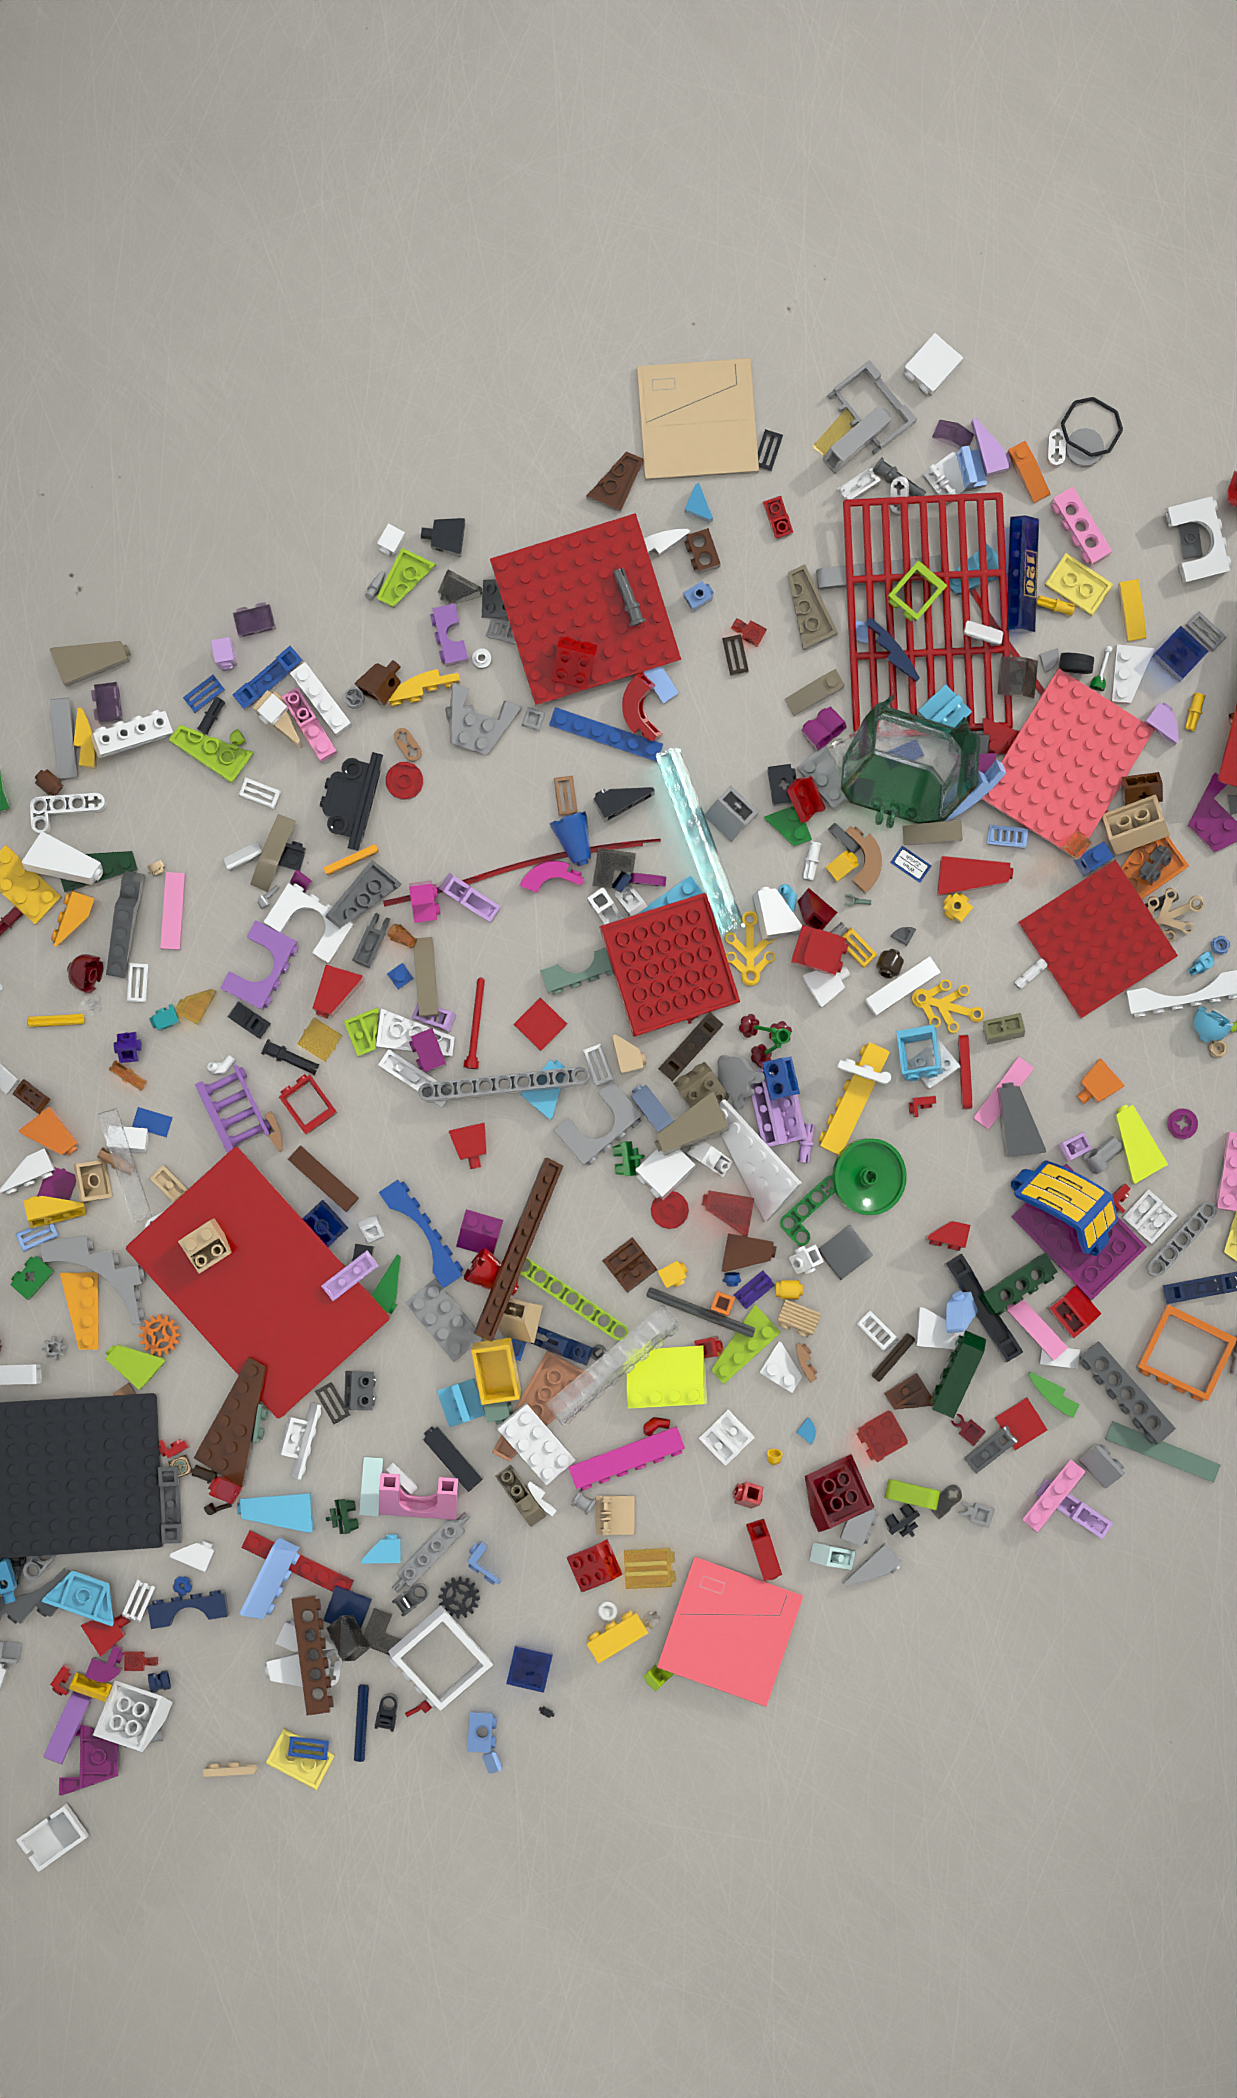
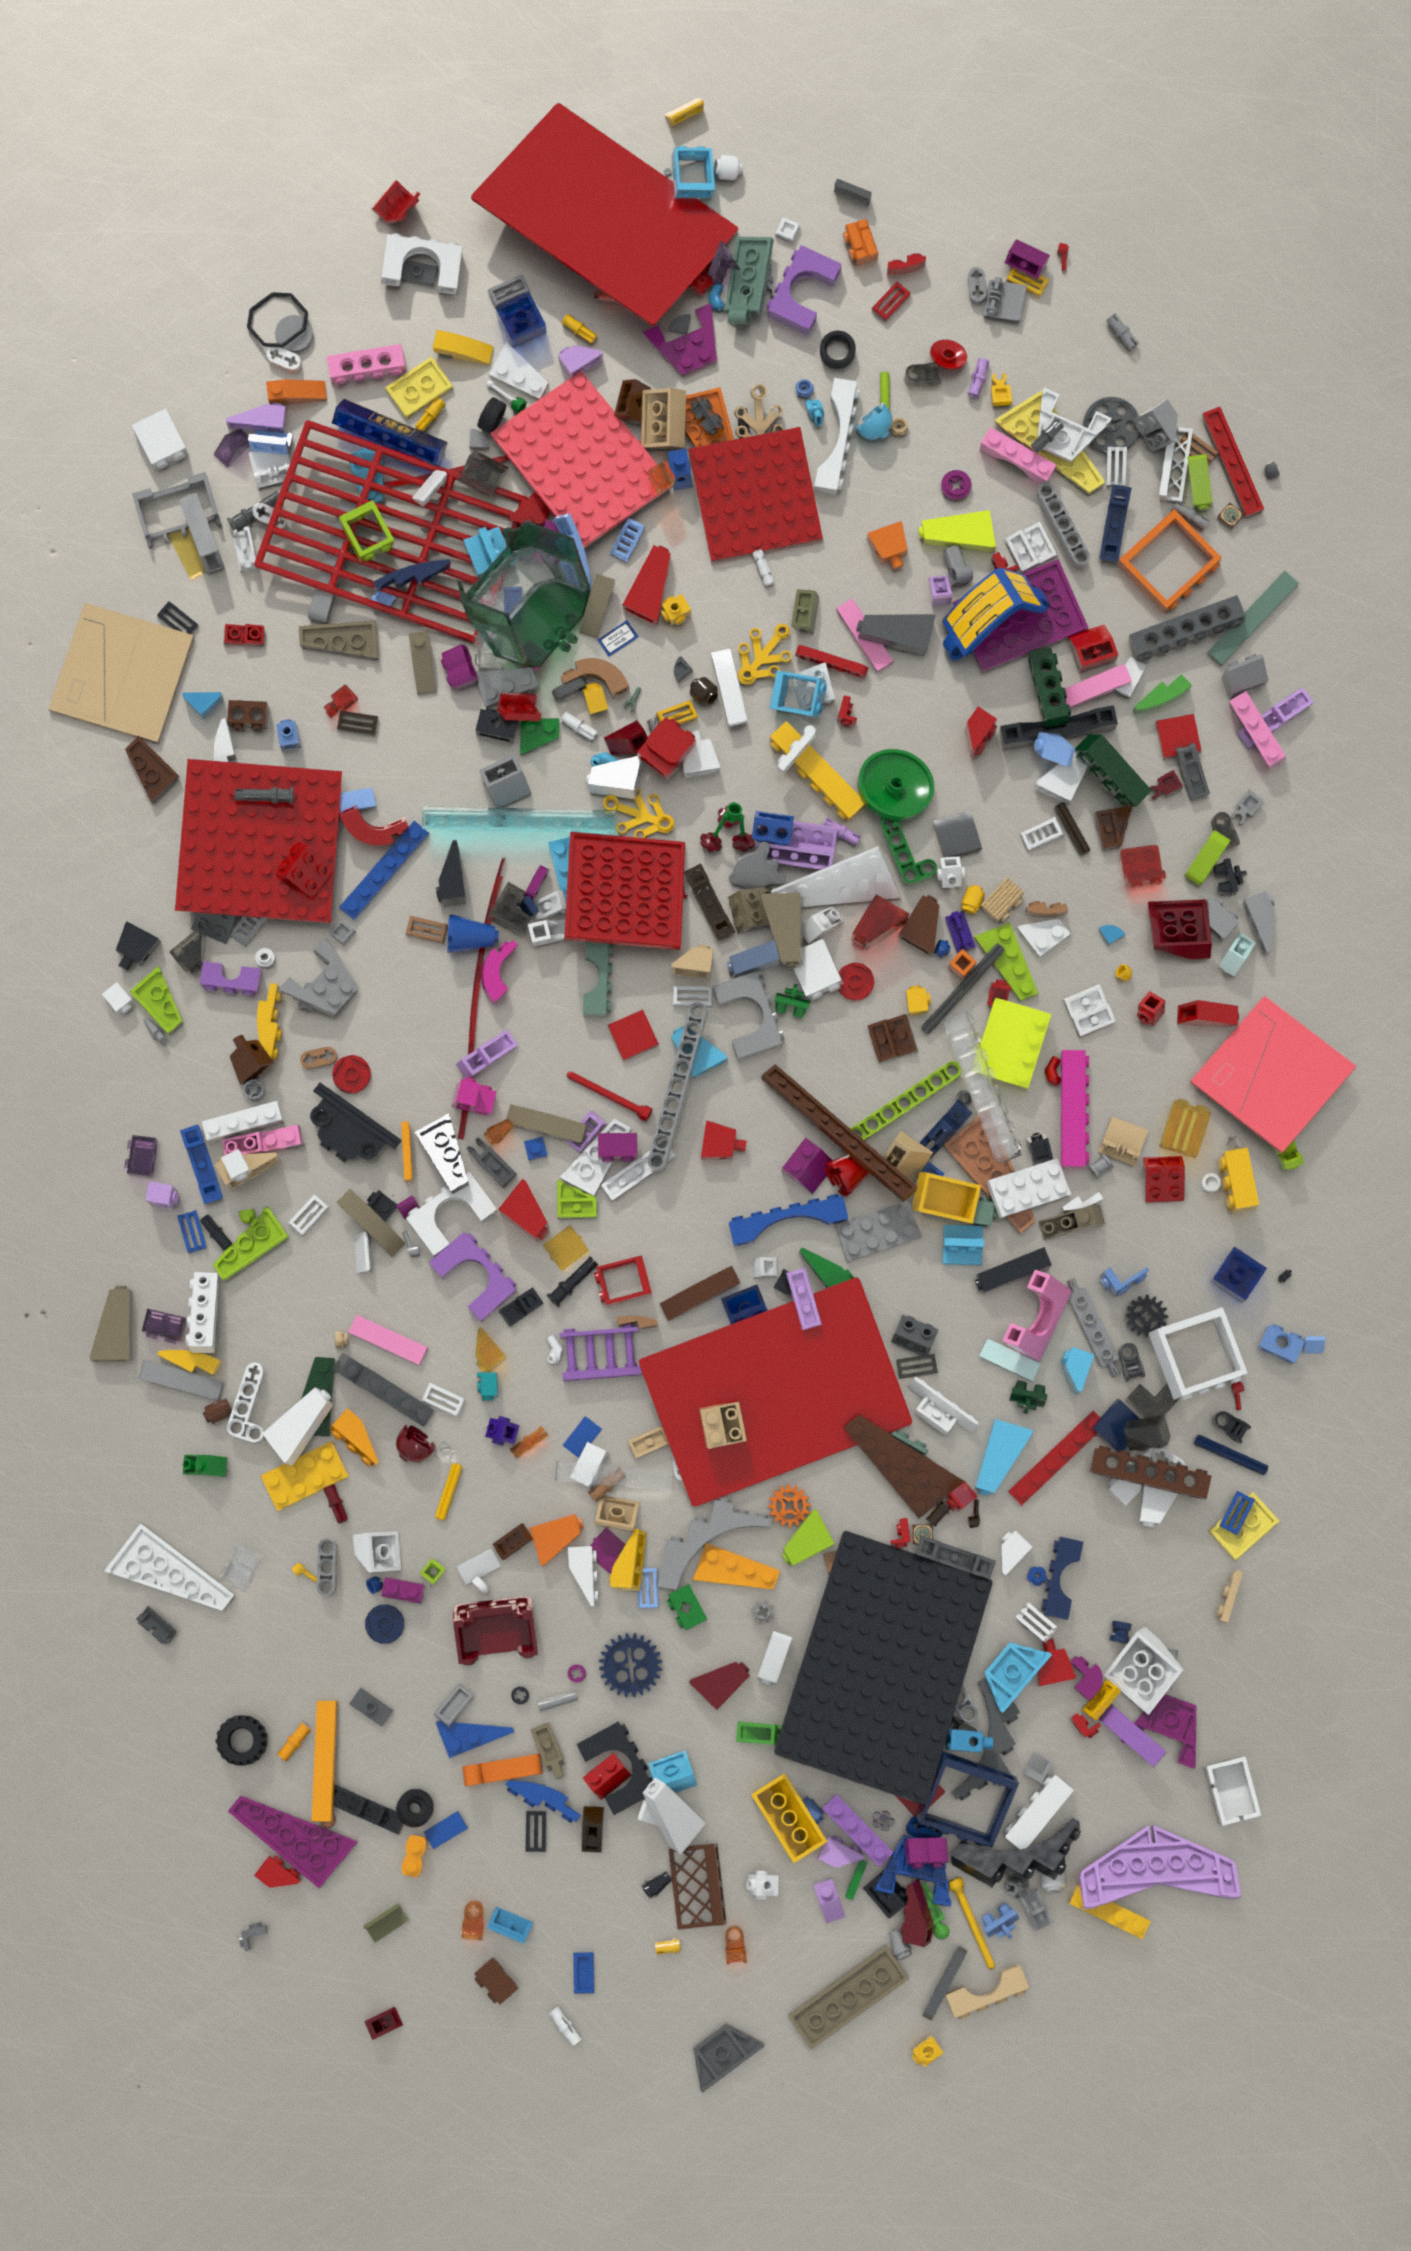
camera: 65 degrees left, 5 degrees down
clear red plate [124,1651,158,1671] -> none
light blue slope [239,1537,300,1619] -> none
white beam [386,1462,419,1495] -> none
none -> black bracket [1026,1132,1053,1165]

